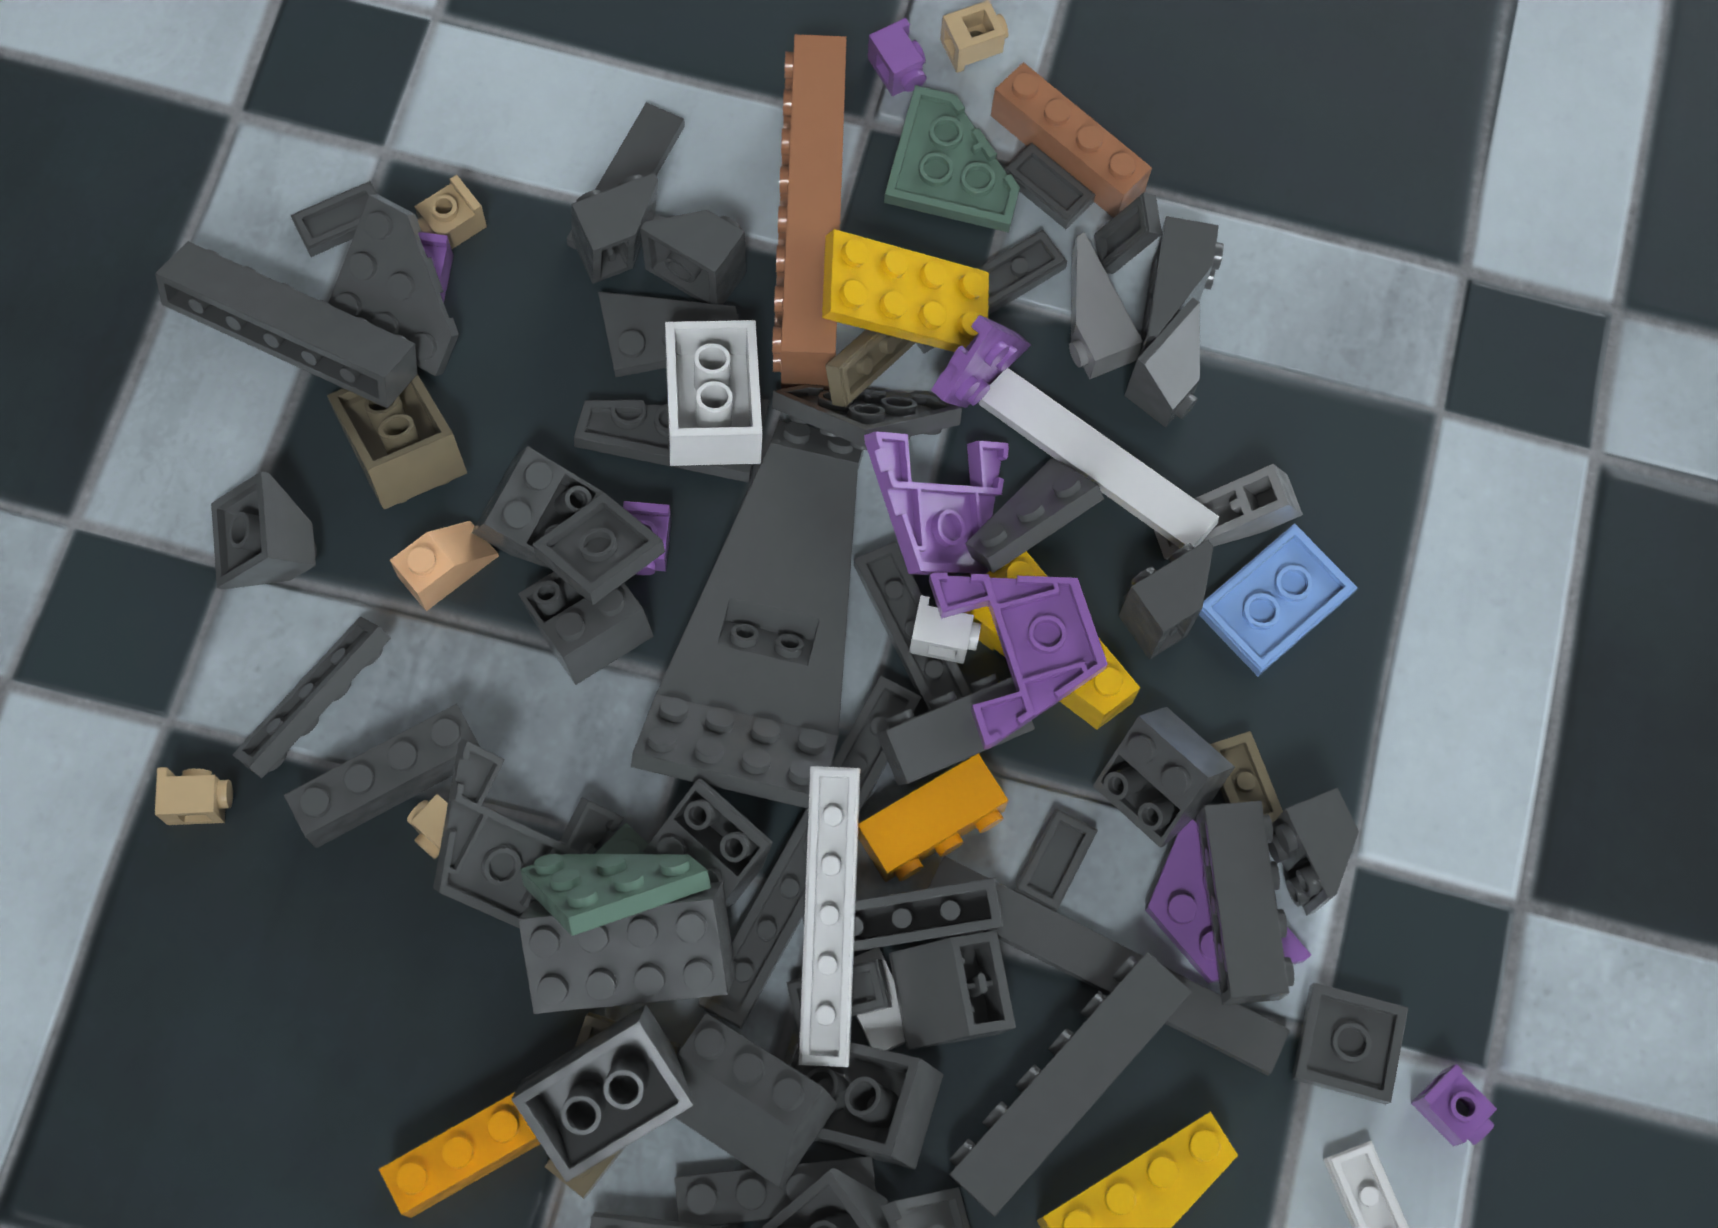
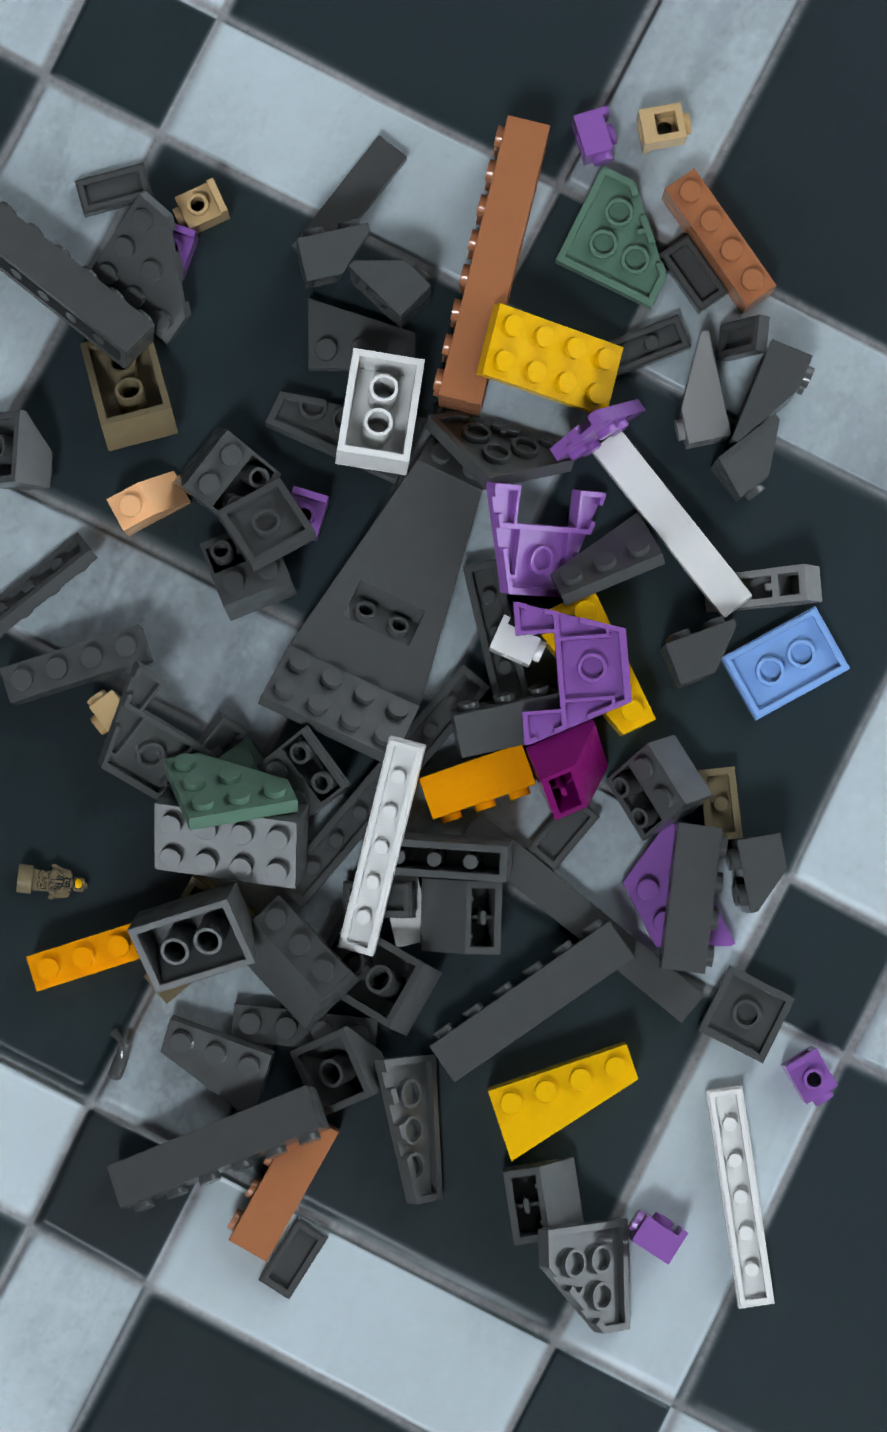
camera: 15 degrees right, 15 degrees up
dark tan tile [825,330,916,407] -> none
none -> dark tan piece [16,864,88,900]
none -> magenta slope [526,719,608,820]

